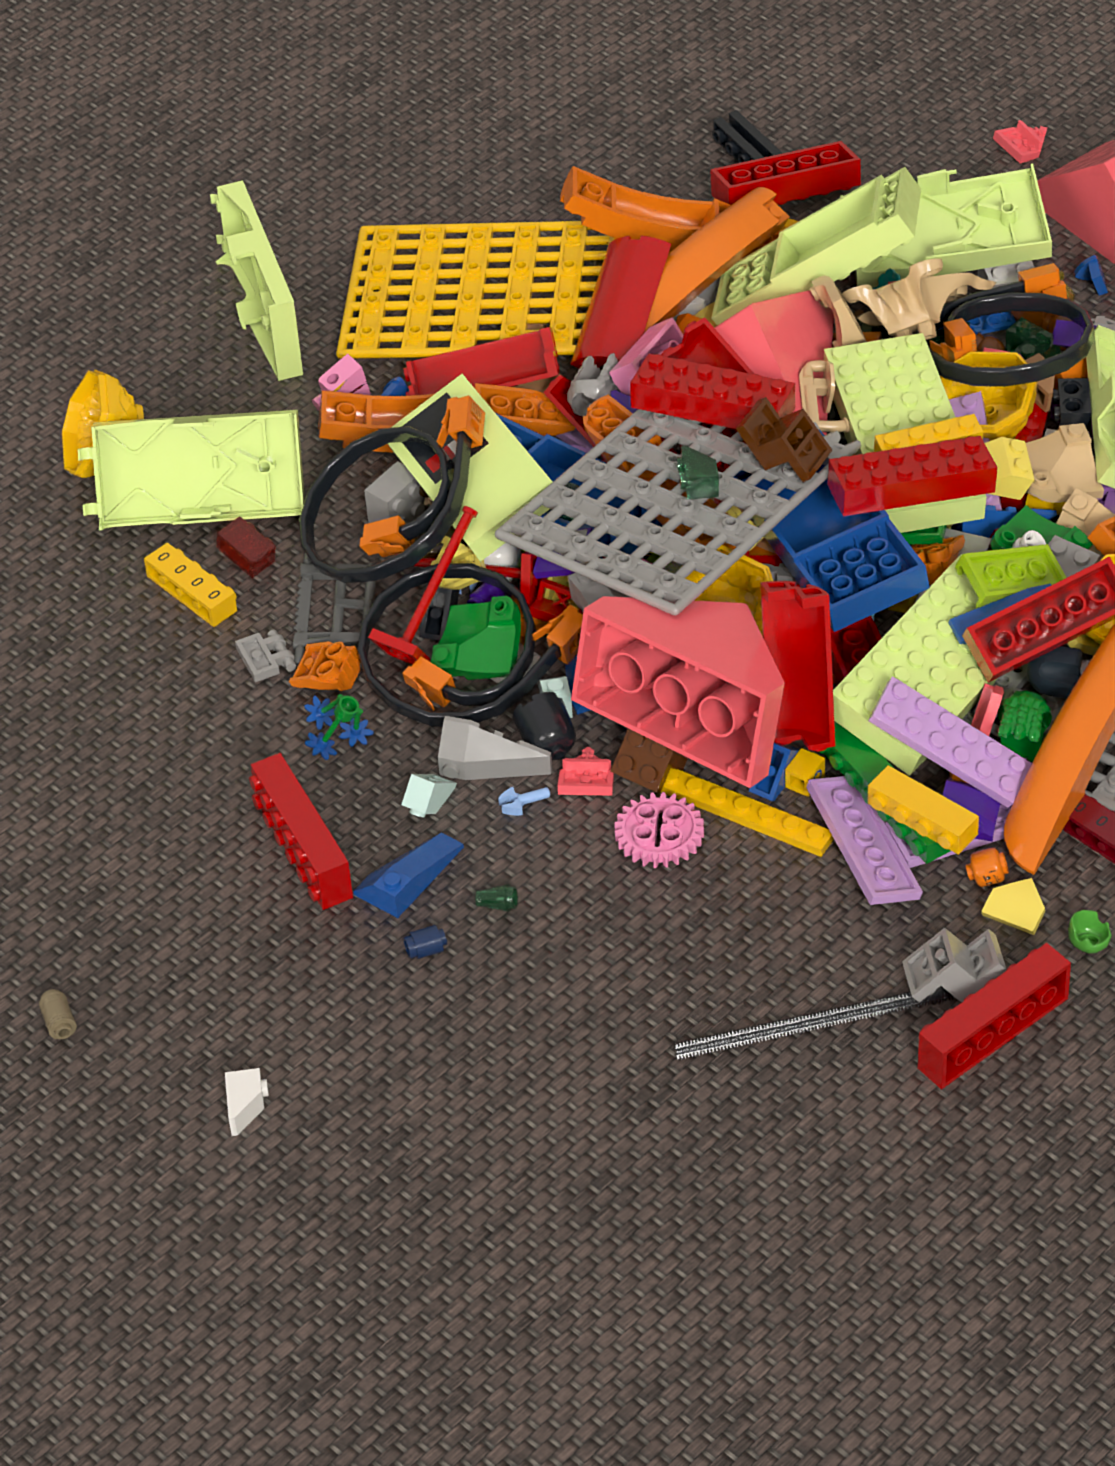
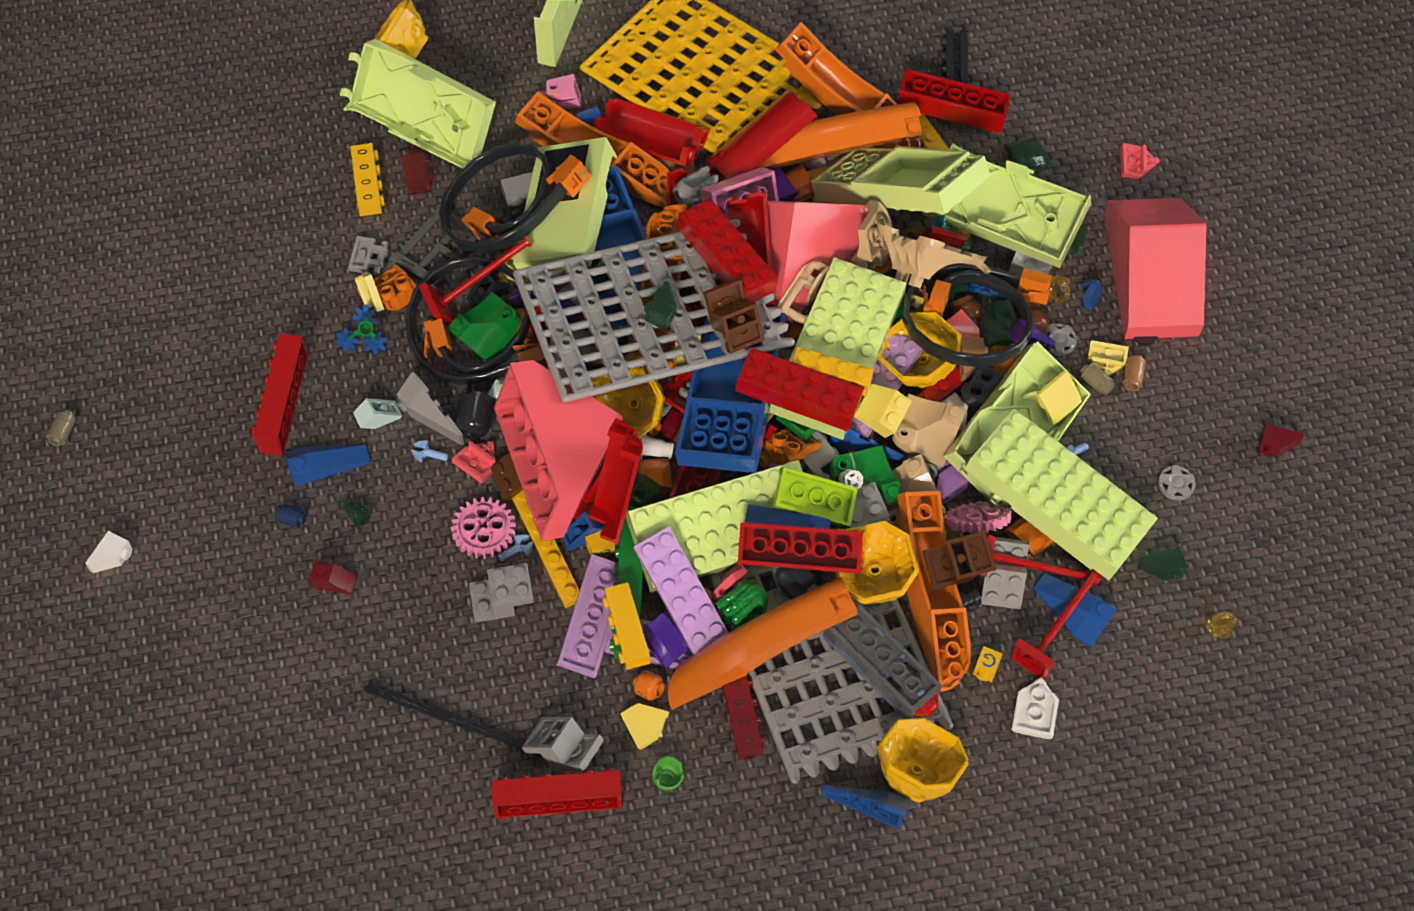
camera: 30 degrees right, 15 degrees up
none -> dark red slope [309,560,357,595]
none -> light yellow slope [354,272,384,312]
none -> light grey bracket [469,563,534,623]
none -> light blue bar [498,535,534,562]

